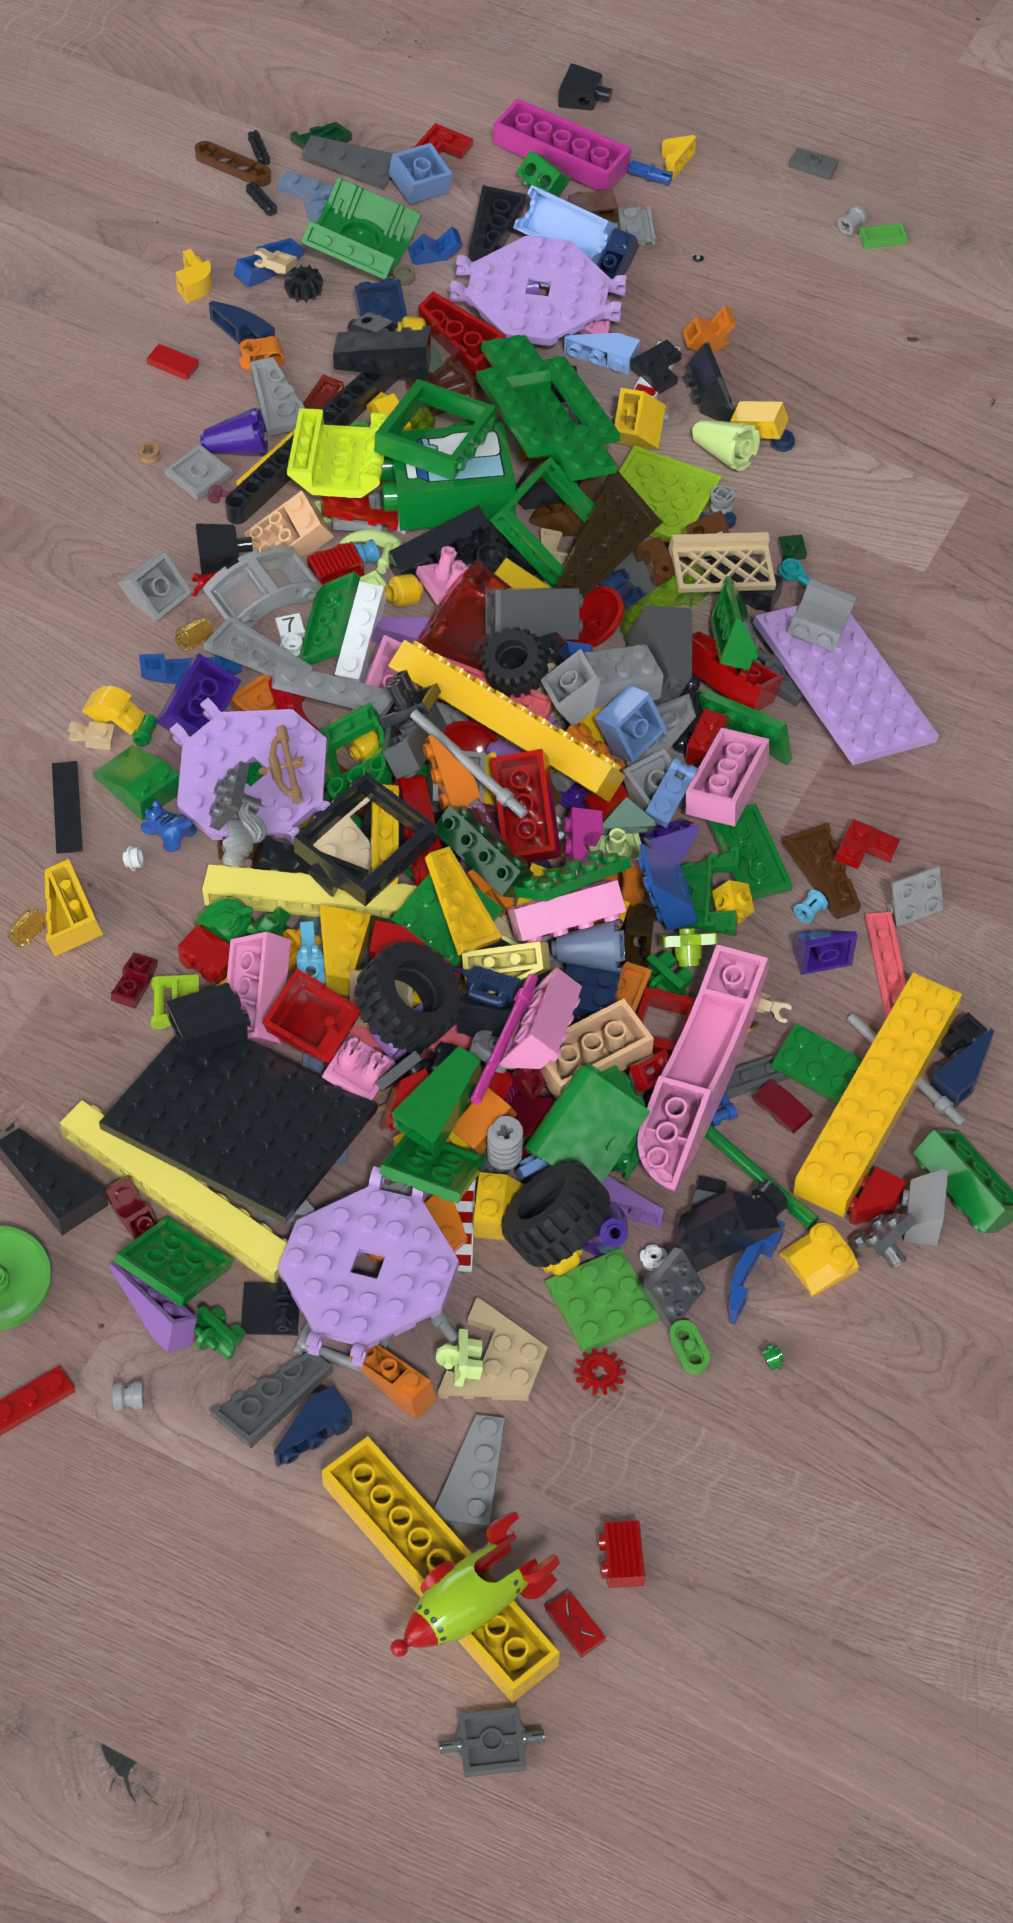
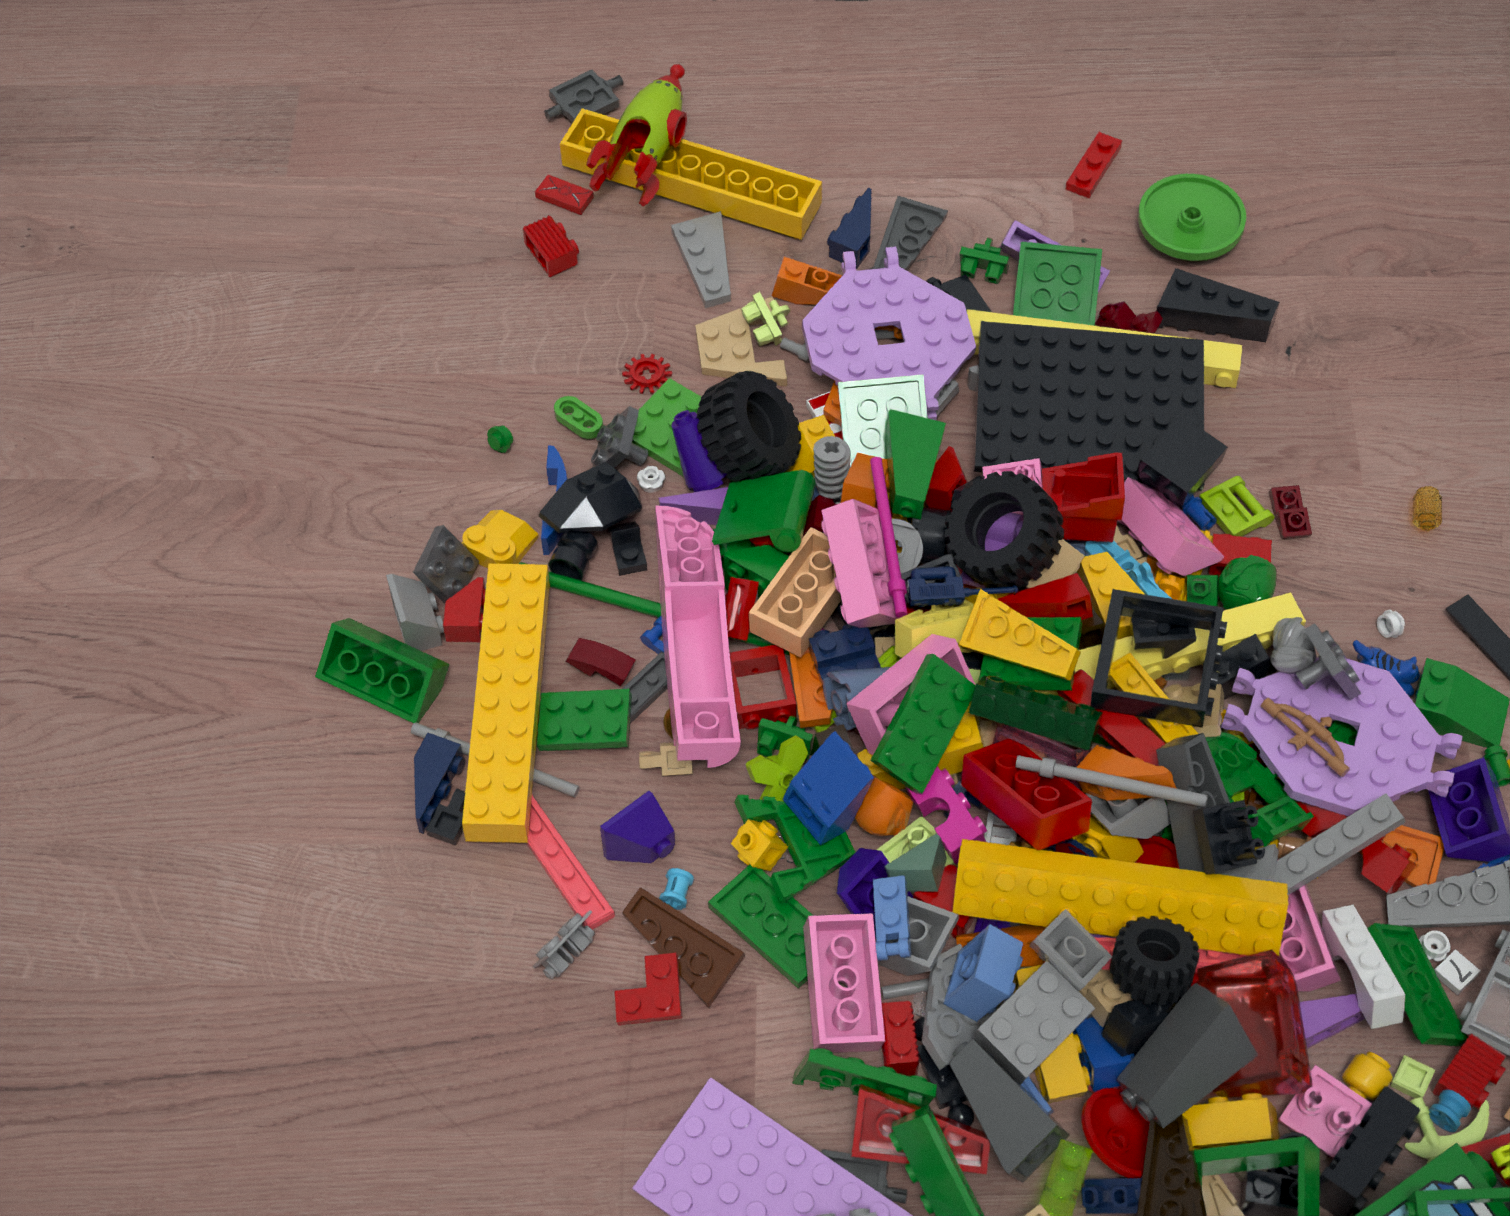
camera: 155 degrees right, 0 degrees up
yellow wedge [45,859,103,957] -> none
light grey wheel [113,1381,144,1411] -> none

